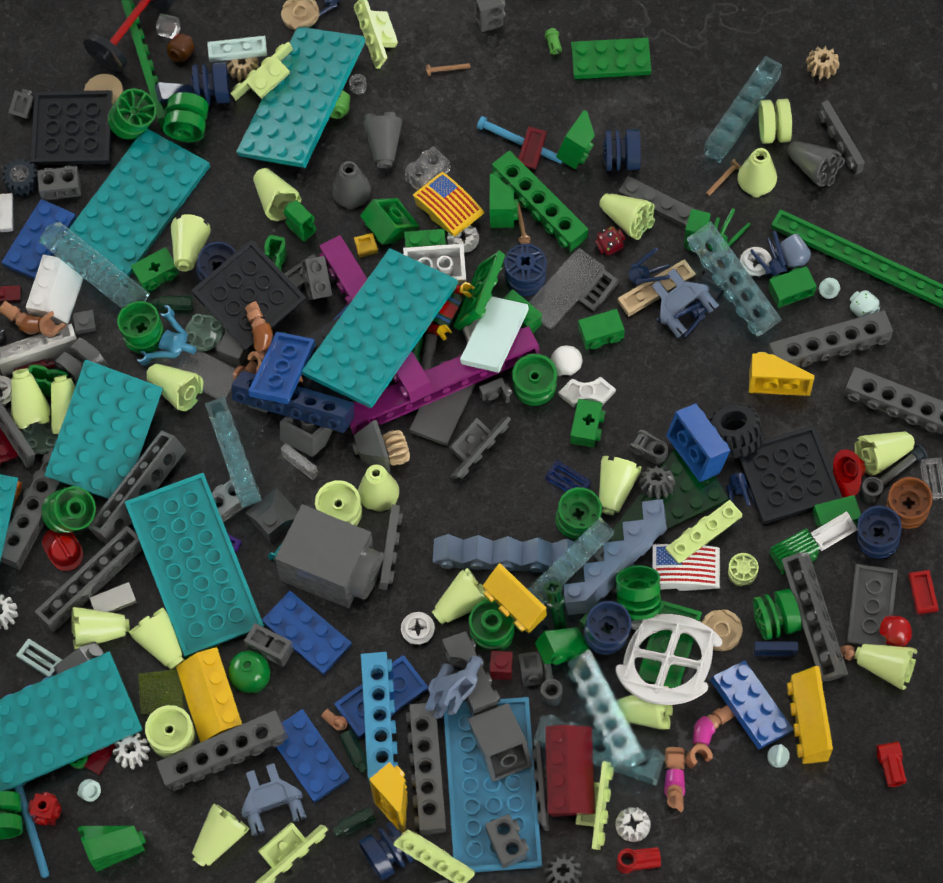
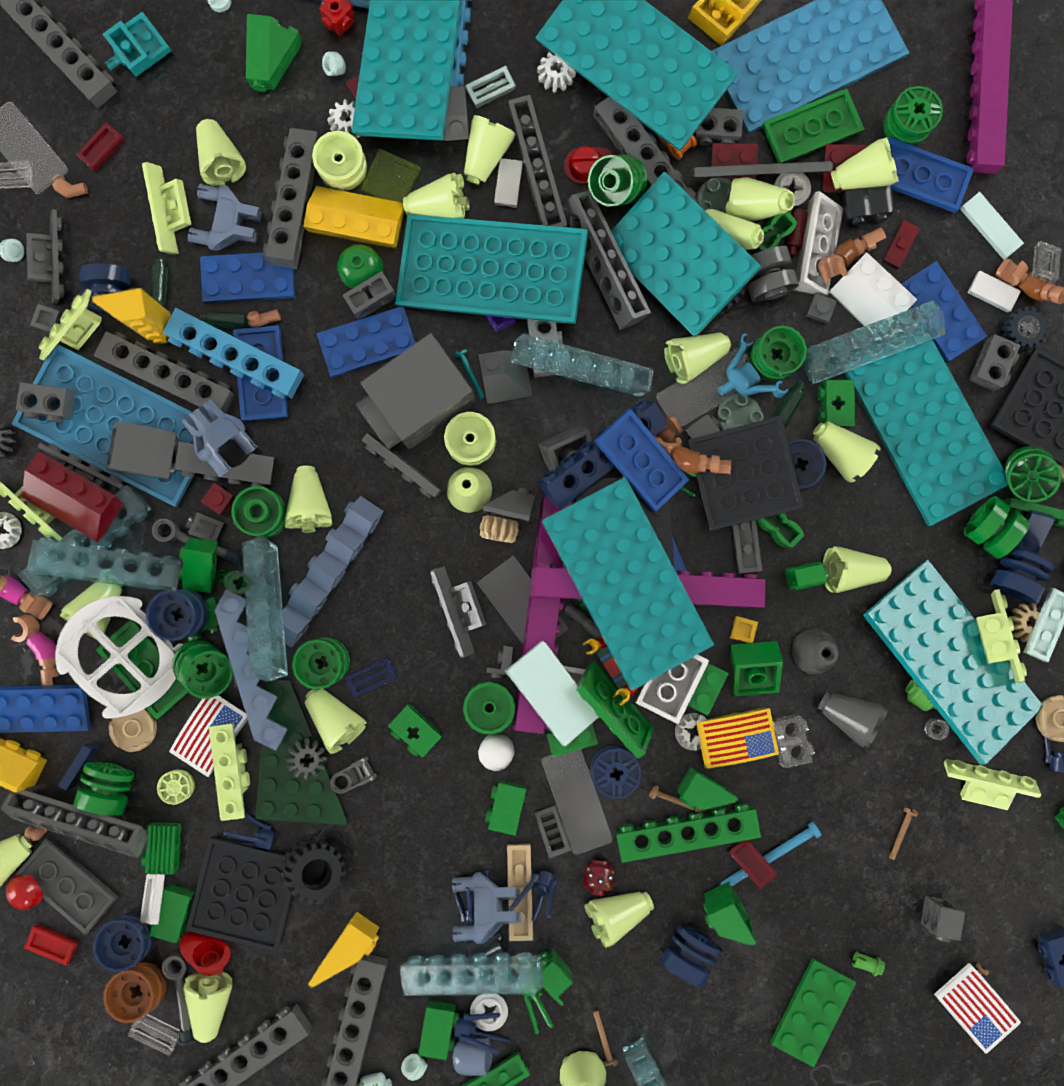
camera: 115 degrees right, 20 degrees up
clear tile [281,443,318,480] -> none
dark grey brick [300,256,332,300] -> none
white gear [401,612,435,646] -> none
yellow slope [482,563,547,633] -> none
white tile [558,377,616,408] -> none
dark grey plate [618,176,696,228] -> none
blue brick [666,404,730,482] -> none

